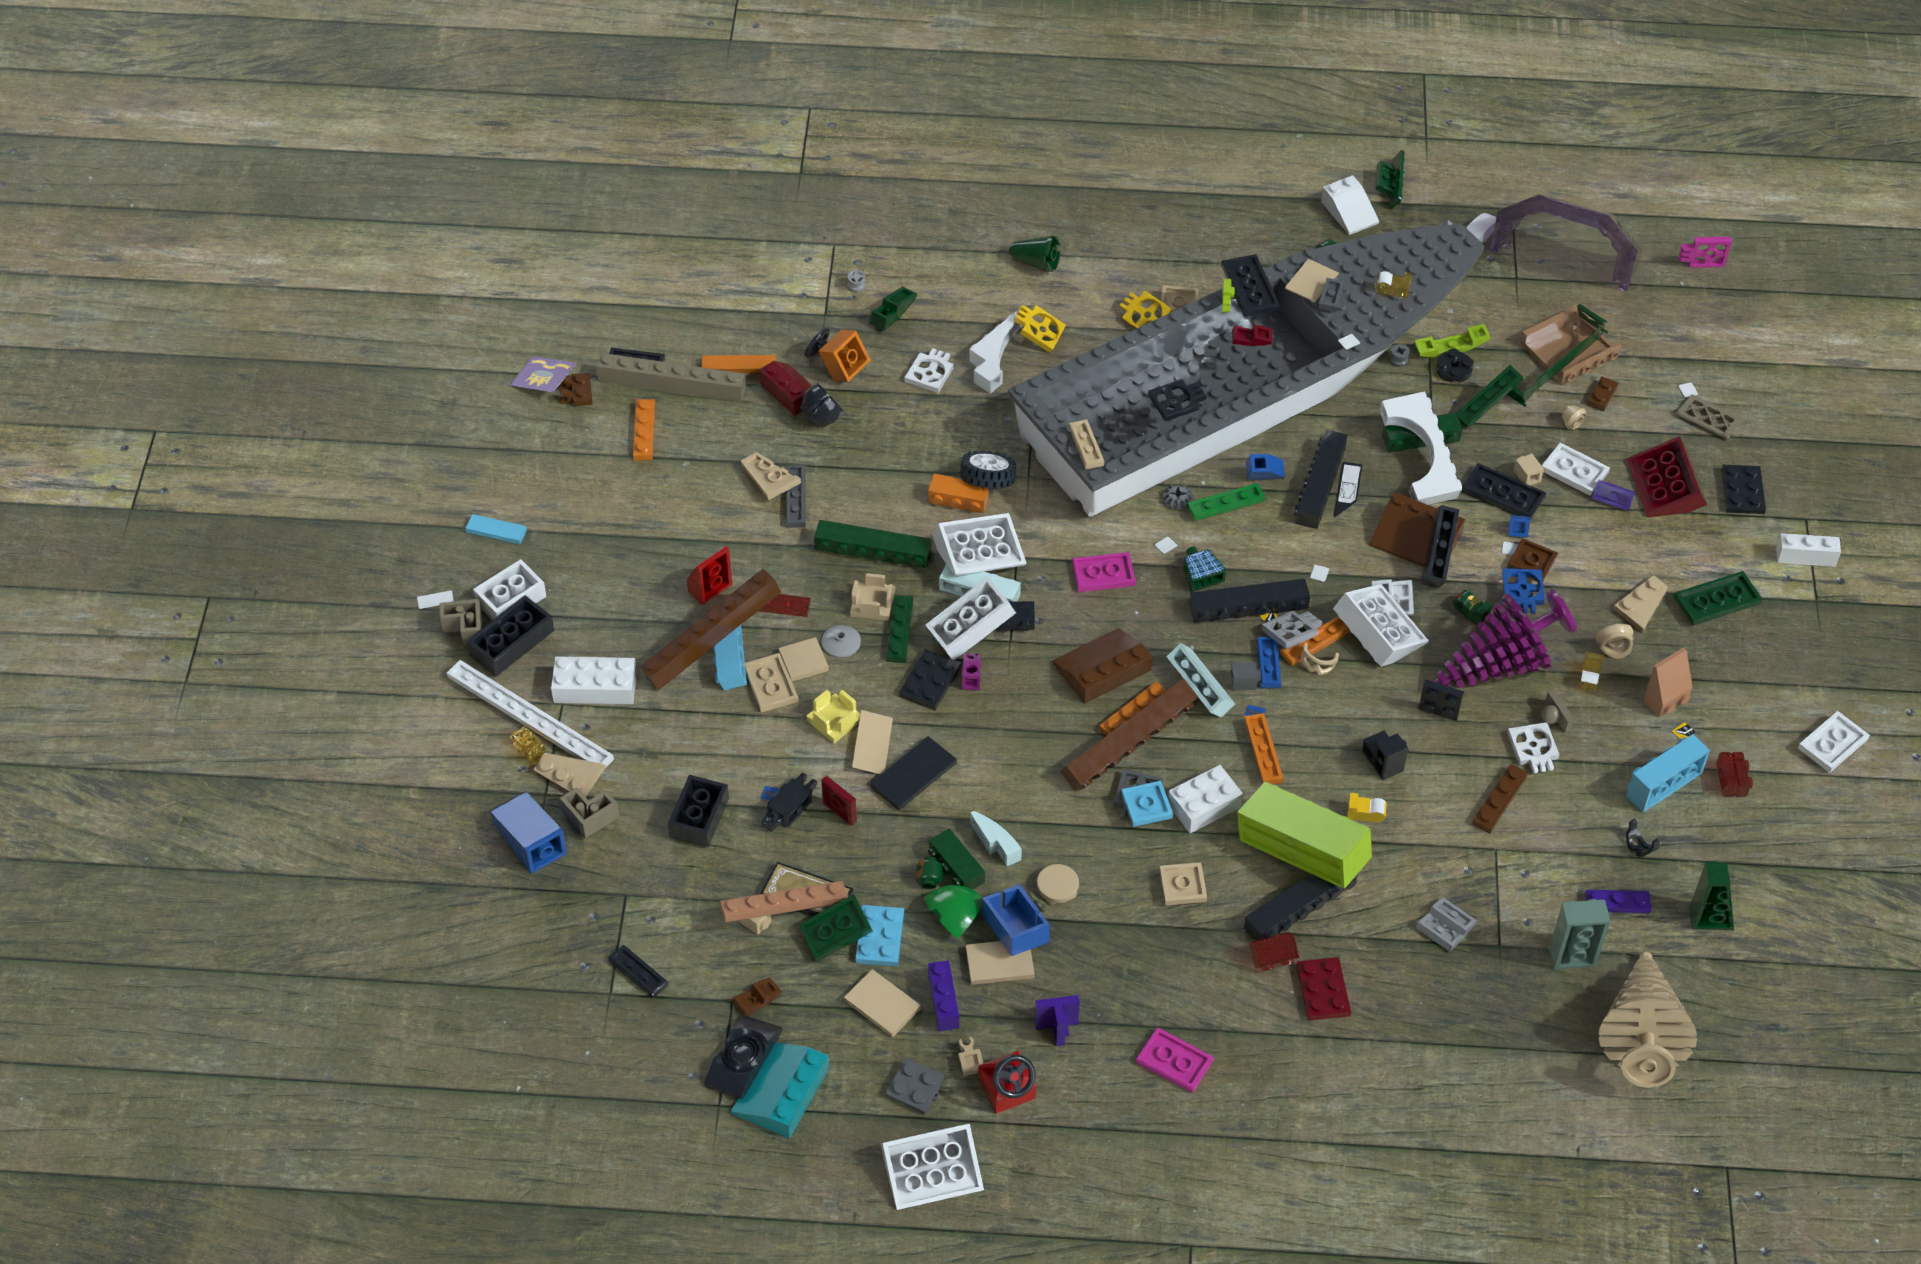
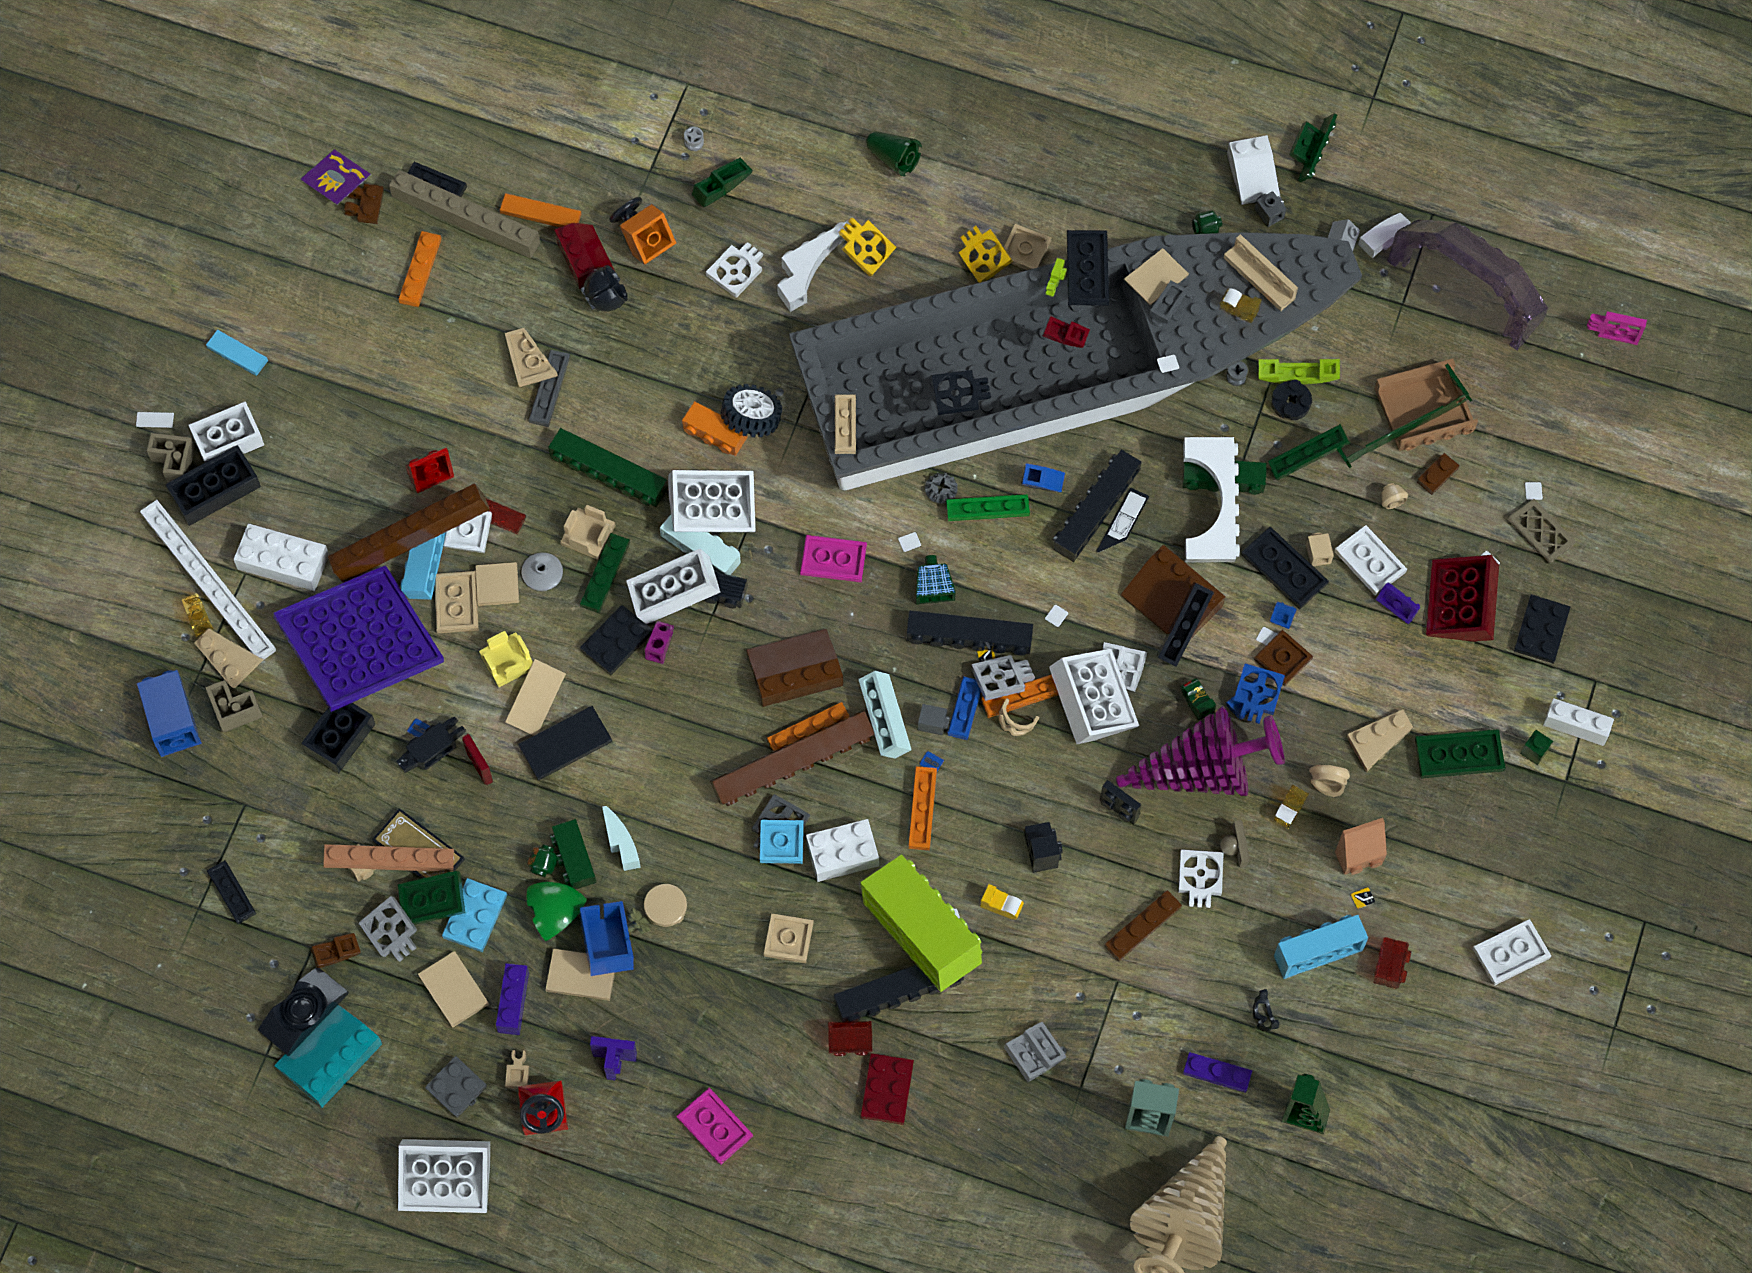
camera: 15 degrees right, 15 degrees up
none -> dark purple plate [273,565,444,712]
none -> light grey piece [359,896,417,962]
none -> white tile [443,512,492,553]
none -> tan fence [1224,234,1298,311]
none -> dark grey brick [1255,191,1286,227]
none -> dark green brick [1520,730,1553,766]

